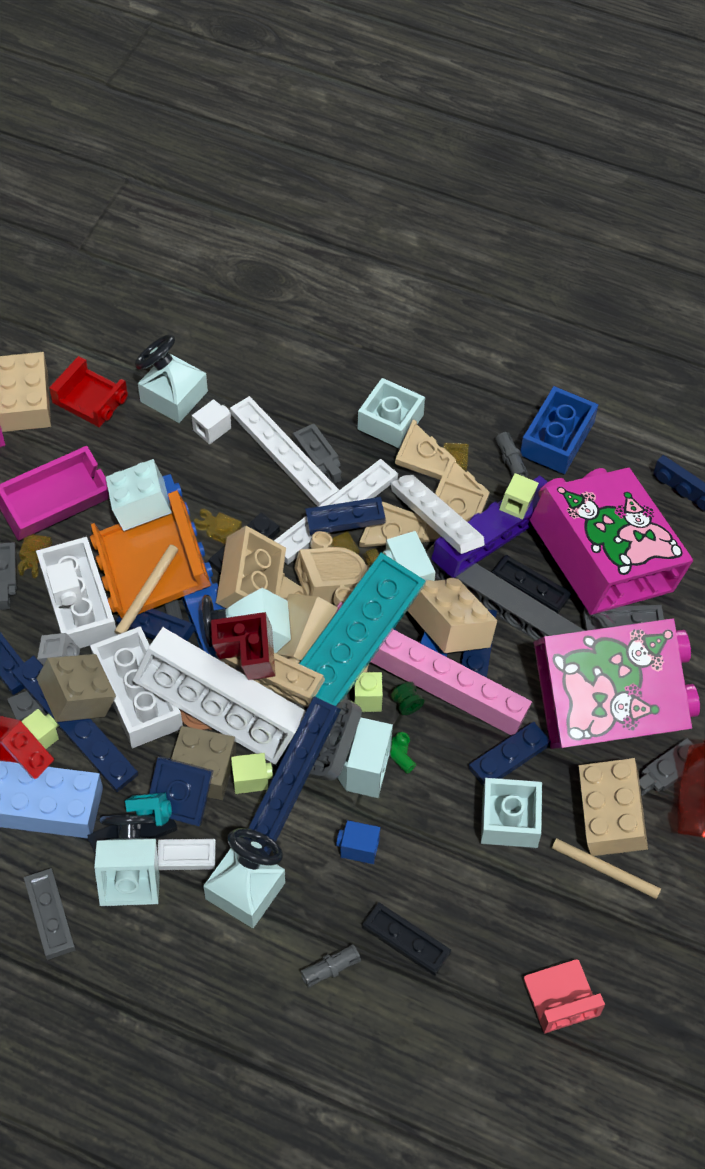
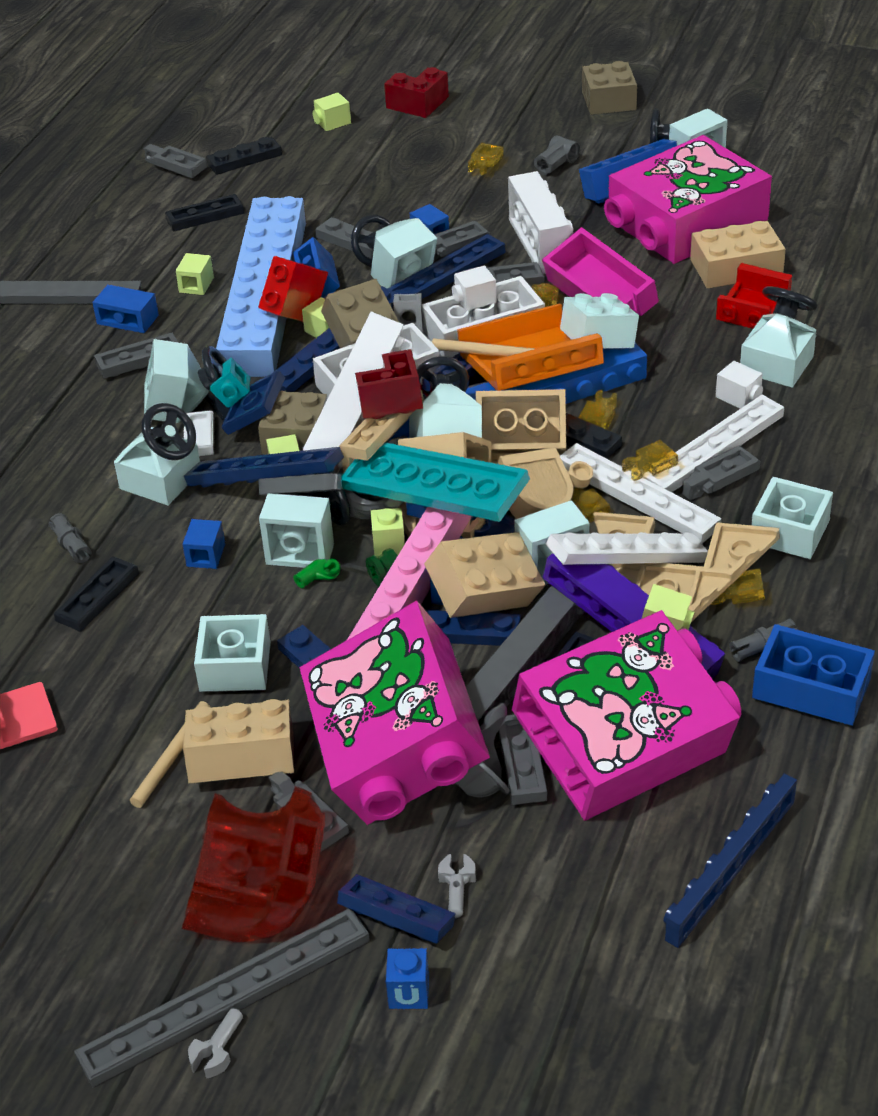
camera: 90 degrees right, 15 degrees down
dark blue plate [305,497,386,535] -> none
none -> clear yellow plate [622,440,678,481]

